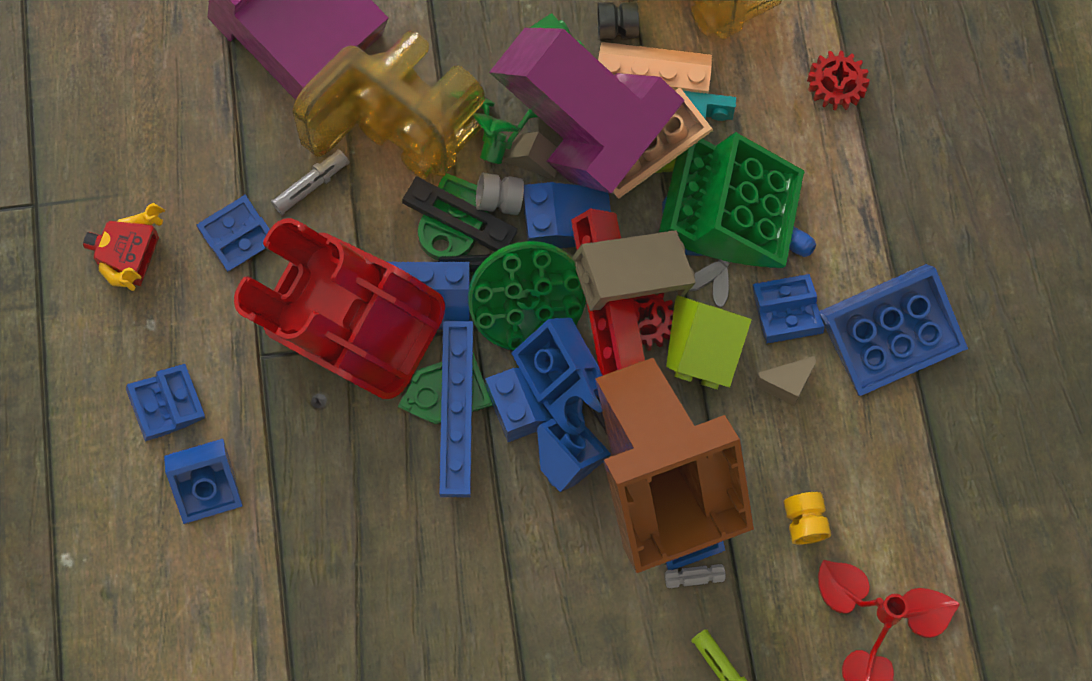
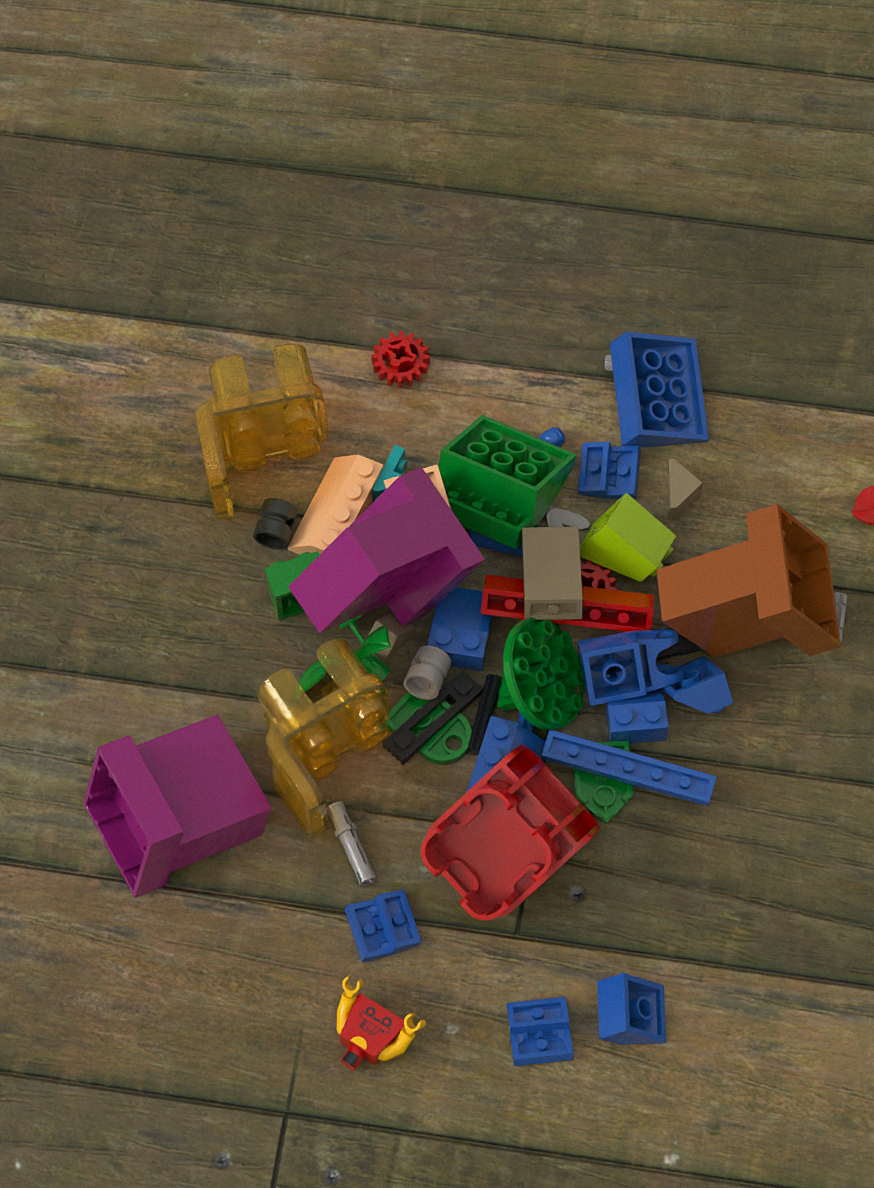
camera: 70 degrees left, 5 degrees down
yellow wheel [784,492,831,545] -> none

